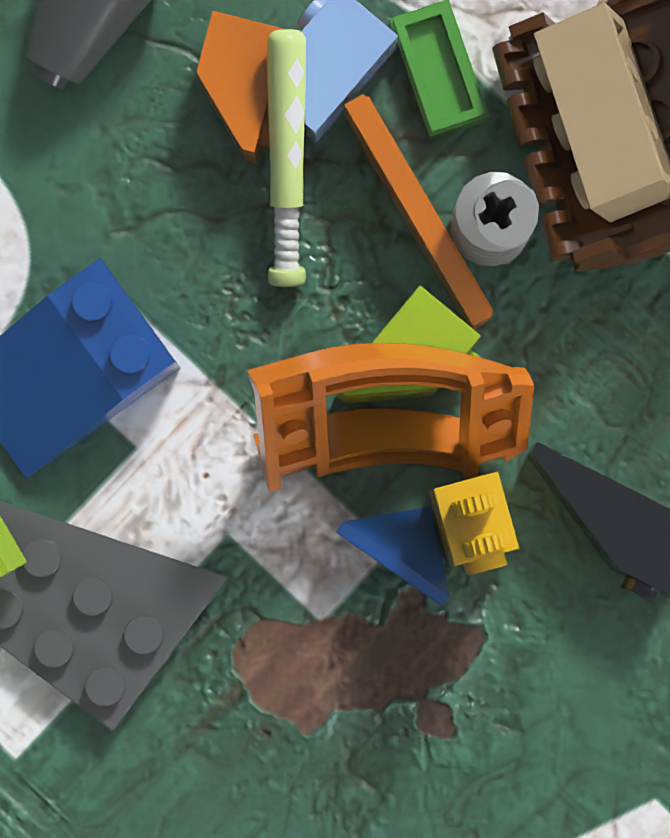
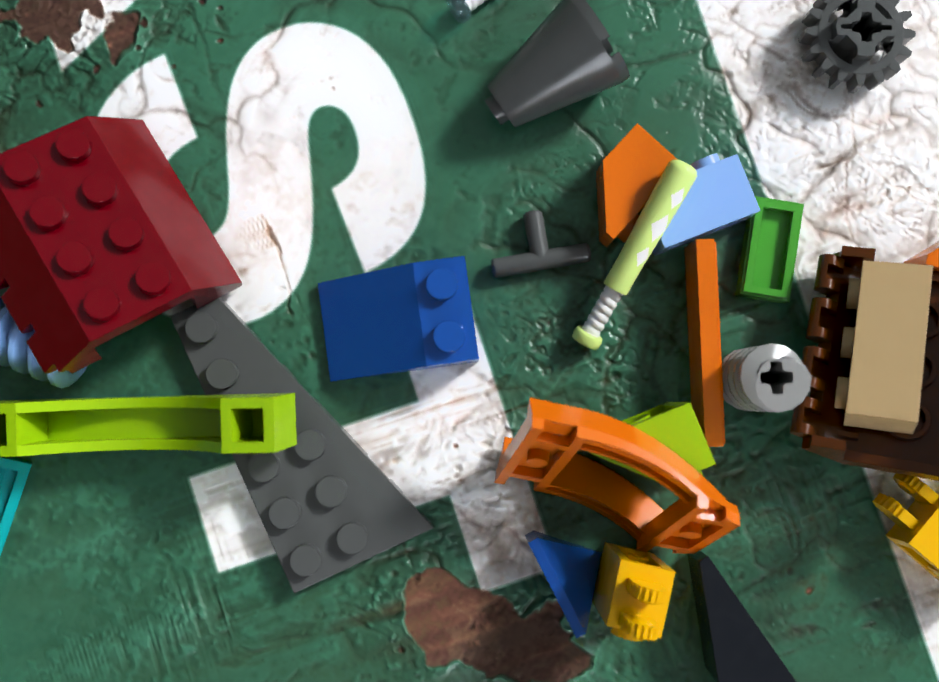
camera: 30 degrees right, 0 degrees up
none -> dark grey piece [491,210,591,278]

